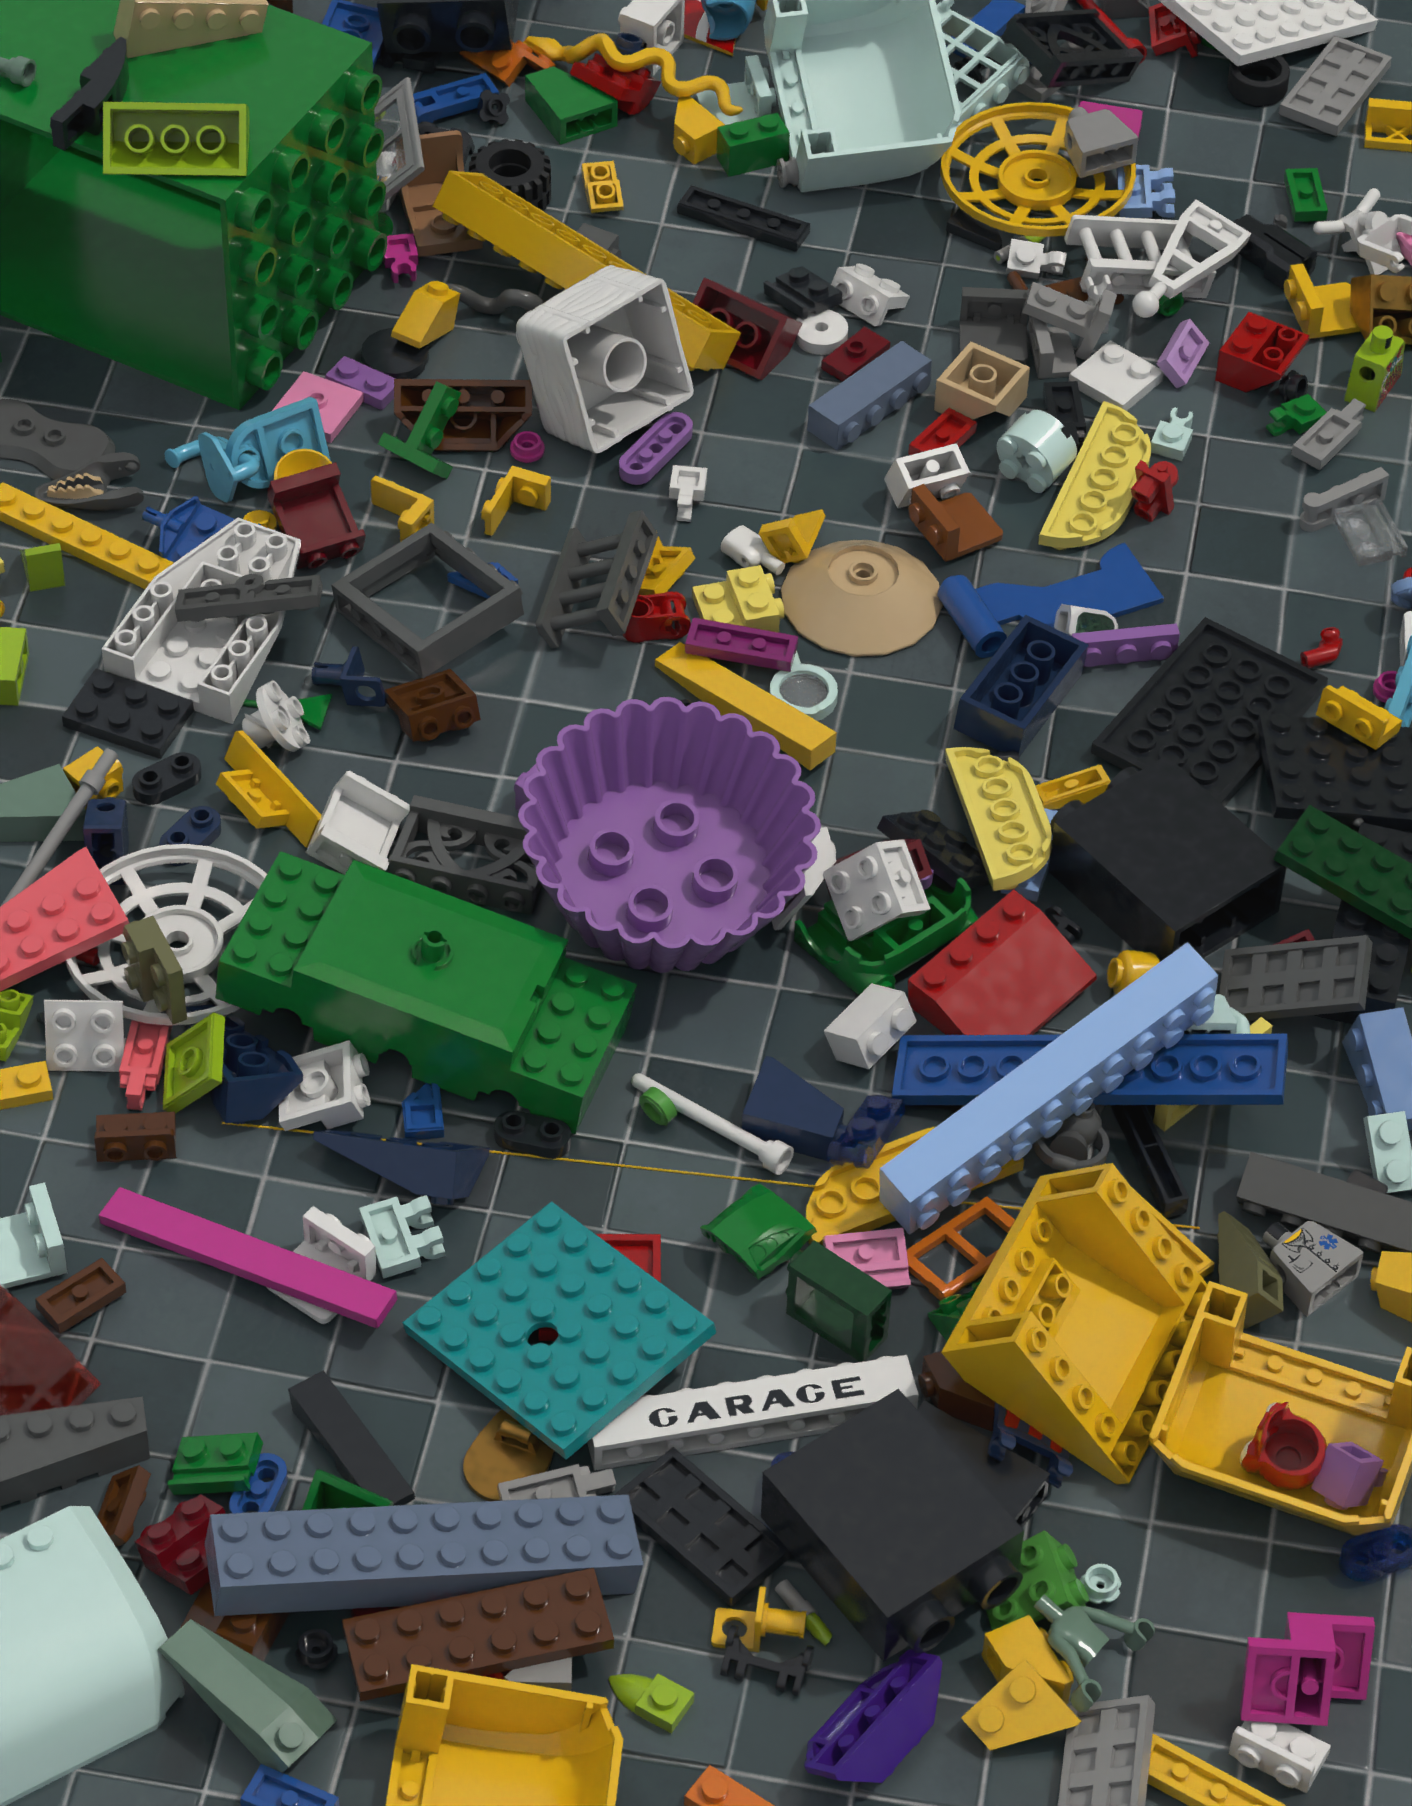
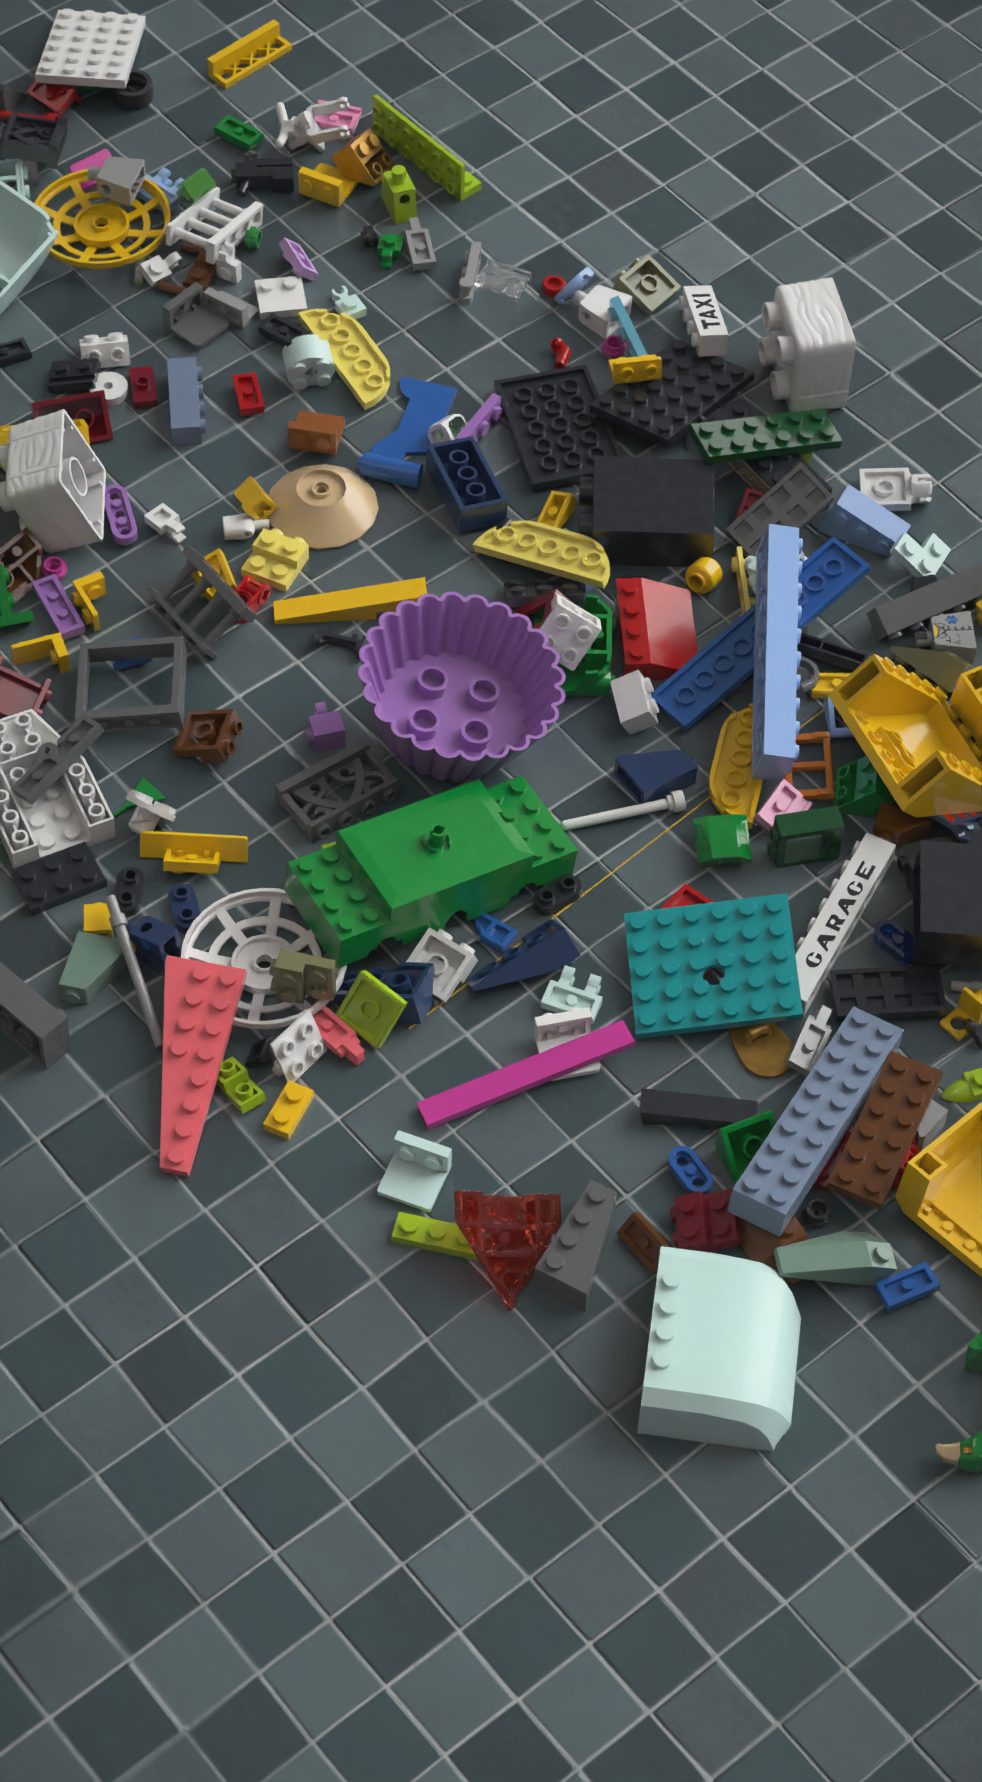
camera: 50 degrees left, 5 degrees up
reddish brown plate [35,1258,126,1334] -> none
reddish brown bracket [94,1111,176,1163] -> none
green plate [167,1432,263,1495] -> none
white panel [306,771,410,875] -> none
dark blue bracket [312,646,387,707] -> none
bright green tile [639,1087,677,1126] -> none
magenta plate [685,617,798,672] -> none
piece [770,650,838,721] -> none
clear blue plate [827,1095,906,1169] -> none
white brick [884,443,970,509] -> none
tan slope [934,342,1030,420] -> none
black tile [946,208,1002,251] -> none
light grey bracket [1022,282,1117,360] -> none
red hips [1131,460,1179,522] -> none
white plate [1132,200,1251,318] -> none
red slope [1215,312,1310,392] -> none
light grey plate [1279,36,1392,136] -> none
none -> medium lavender plate [32,574,86,640]
none -> bright green brick [176,168,216,204]

